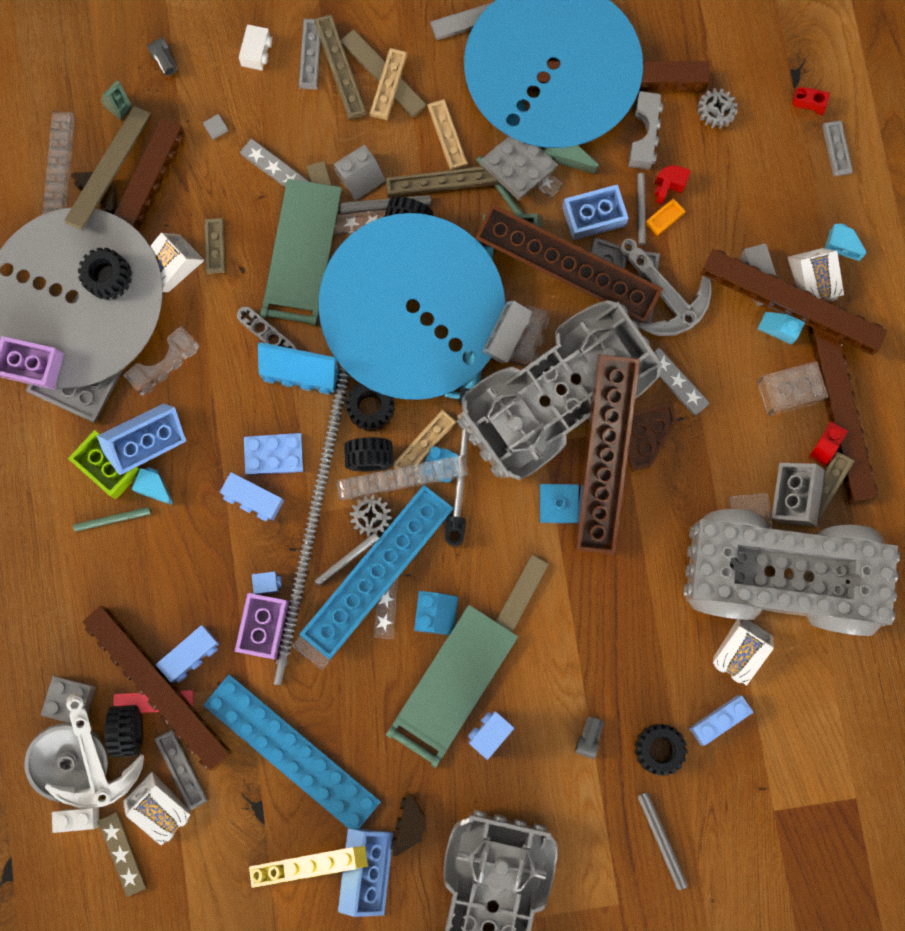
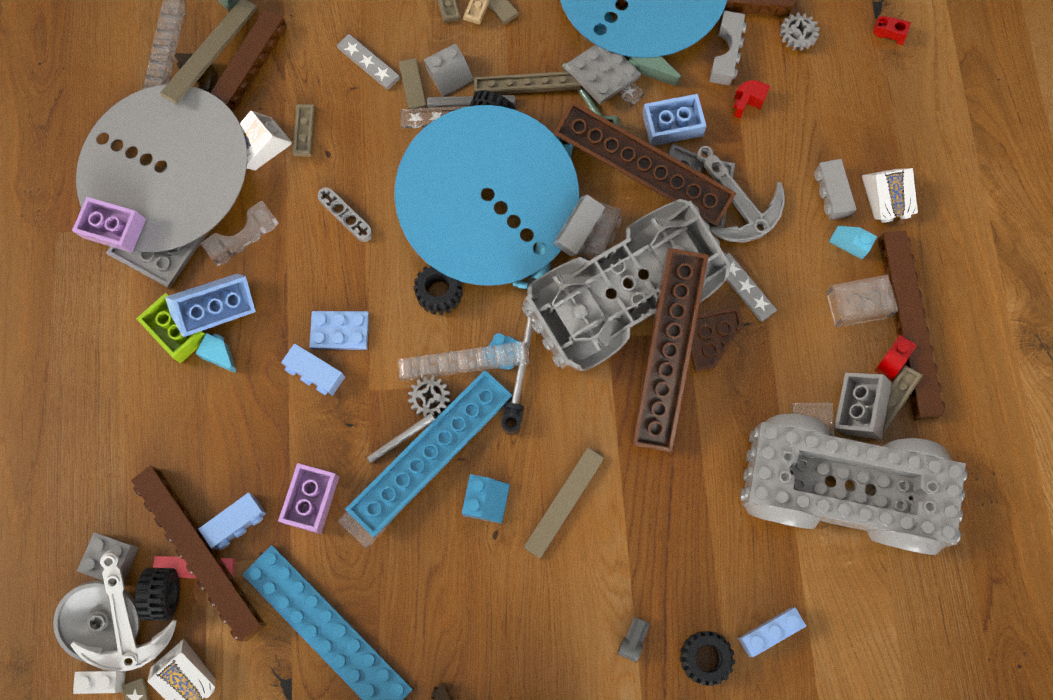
camera: 10 degrees right, 5 degrees down
sand green bar [73,507,151,532] -> none
black tyre [78,247,132,300] -> none
light grey tile [155,729,209,811] -> none
light grey tile [203,114,228,140] -> none
light blue brick [252,572,282,595] -> none
dark azure slope [258,342,340,395] -> none
sand green flag [260,179,342,326] -> none
light grey hose [273,367,350,685] -> none
black tyre [344,437,394,472] -> none
clear tile [374,578,398,639] -> none
sand green flag [386,605,518,768] -> none
tan tile [392,409,457,478] -> none
tan tile [427,99,468,170] -> none
light blue brick [468,711,514,760] -> none
dark azure plate [540,484,579,524] -> none
light grey bar [637,173,646,246] -> none
light orange tile [646,198,686,236] -> none
reddish brown brick [700,249,888,356] -> none
white slope [713,619,774,685] -> none
light grey tile [822,121,853,177] -> none
medium azure slope [825,223,866,261] -> none

